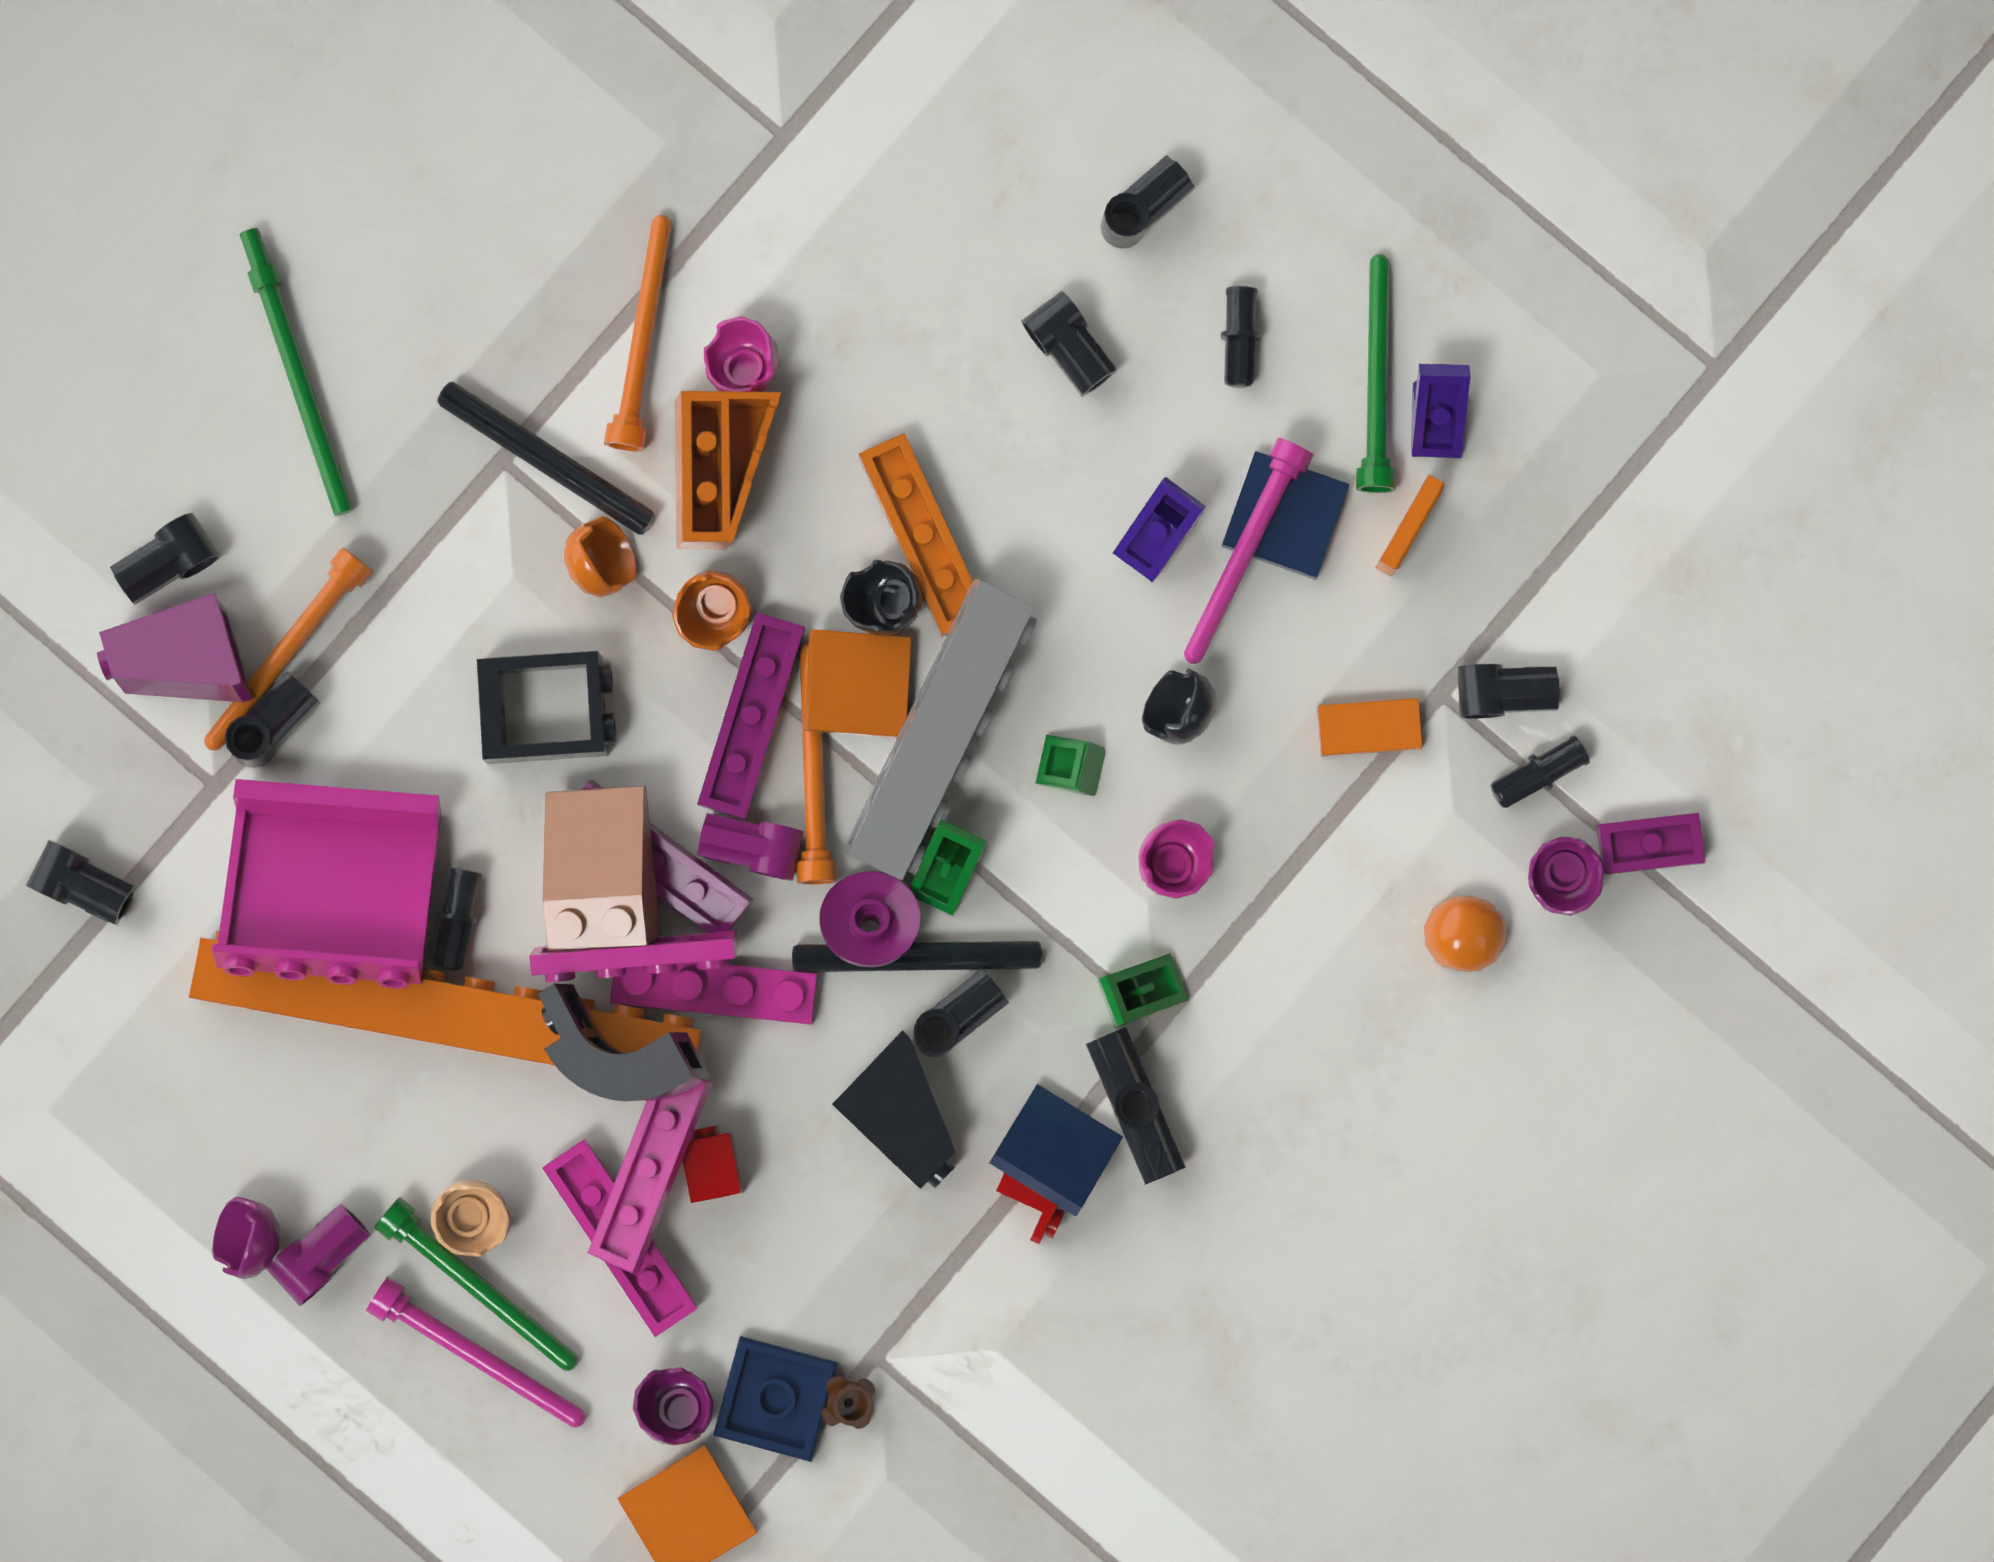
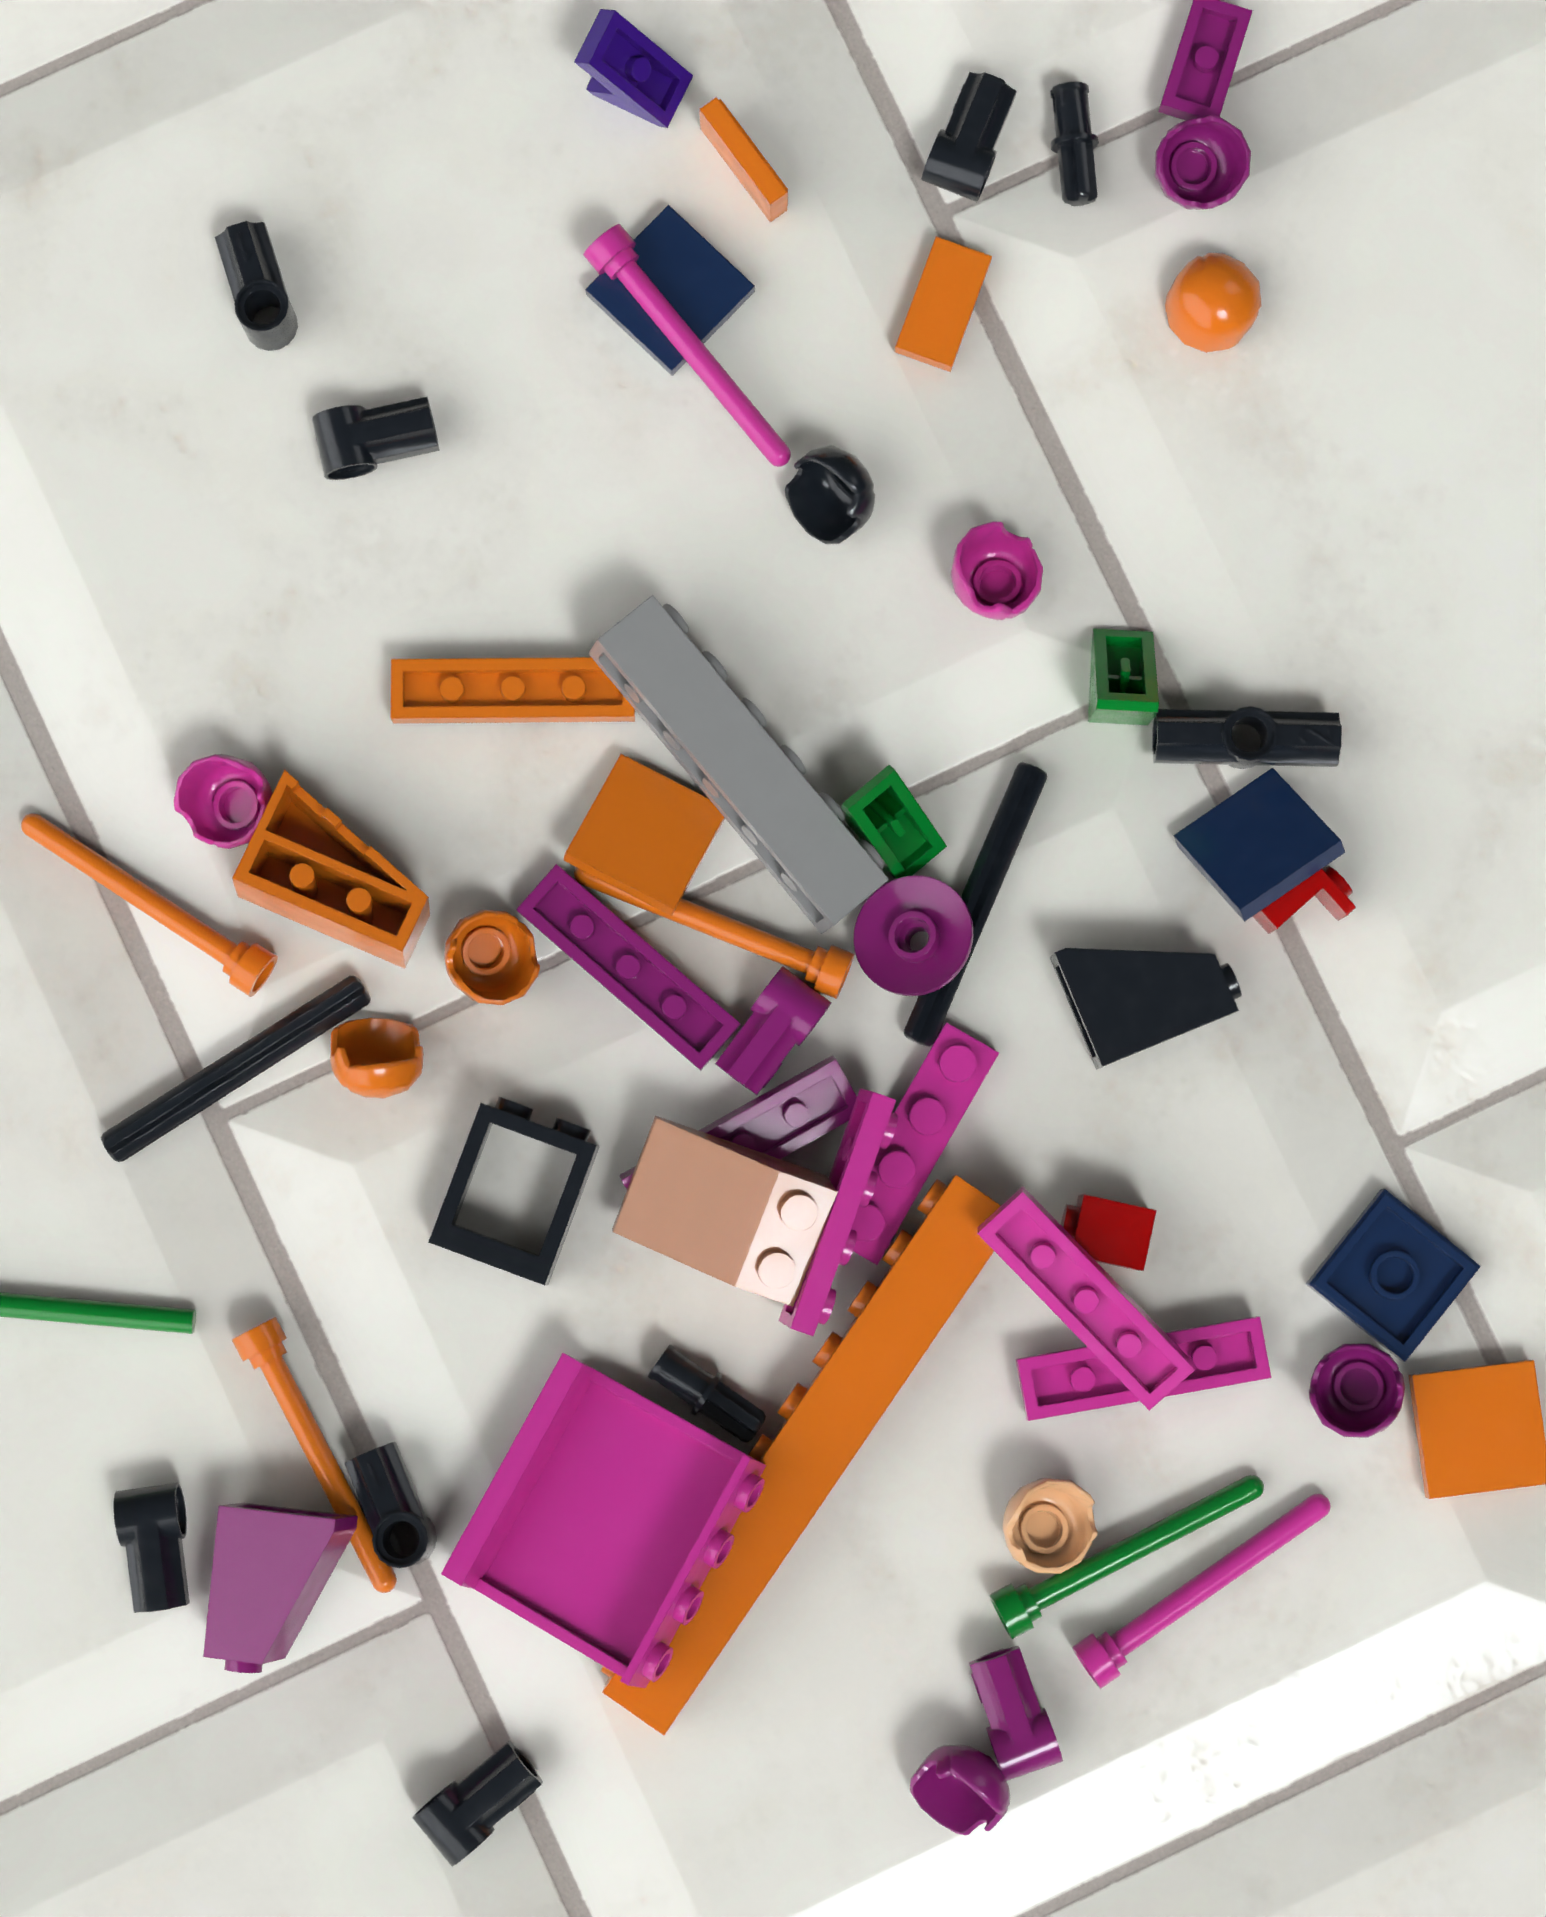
camera: 65 degrees left, 0 degrees up
black arch [538,983,711,1101] -> none
reddish brown plate [821,1375,875,1429] -> none
black hair [840,560,923,636] -> none
black piece [913,969,1009,1057] -> none
green slope [1035,735,1105,796] -> none
dark purple slope [1113,477,1206,583] -> none
black axle [1221,286,1260,388] -> none
green piece [1356,254,1396,493] -> none

